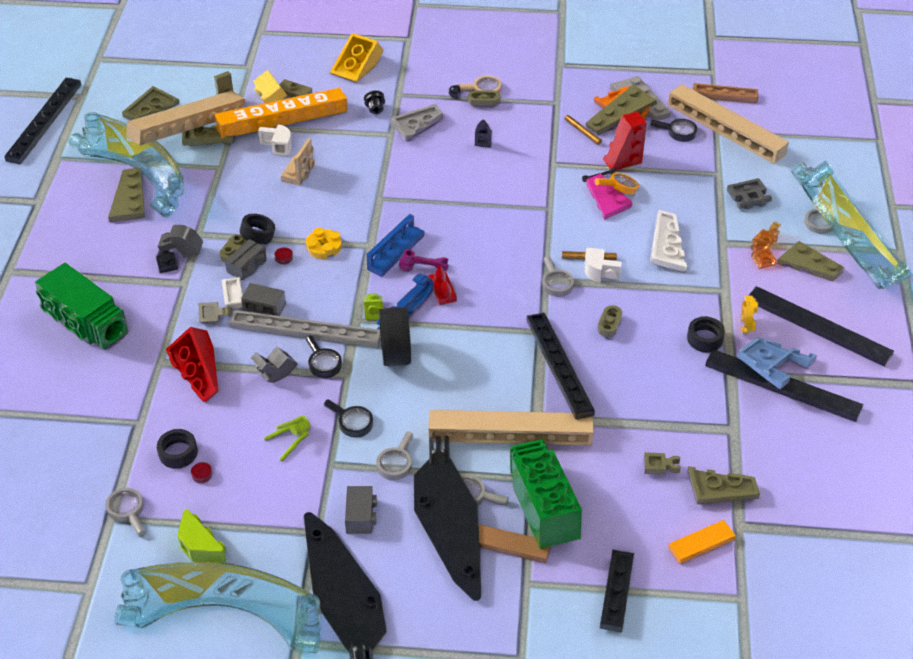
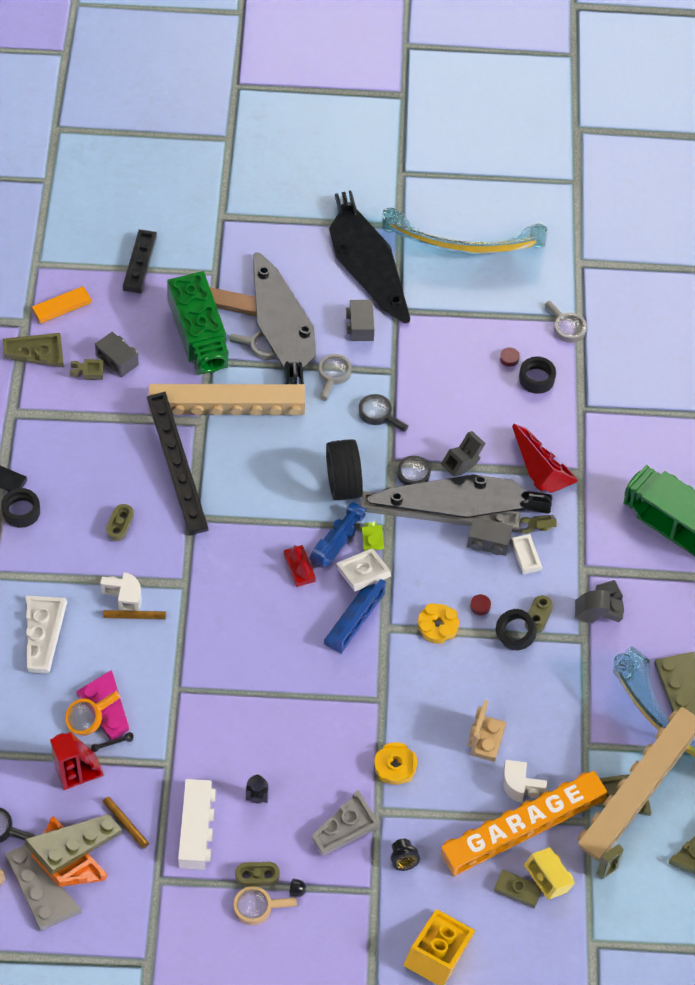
camera: 175 degrees right, 10 degrees up
lime slope [177,509,227,564] -> none
dark grey brick [225,239,267,280] -> none
lime plant [264,415,311,461] -> none
magenta brick [399,249,449,271] -> none
piece [542,256,574,297] -> none
none -> dark grey brick [95,332,139,378]
none -> white brick [178,779,216,870]
none -> white plate [336,548,391,592]
none -> wing [367,474,553,518]
none -> yellow plate [374,742,417,785]

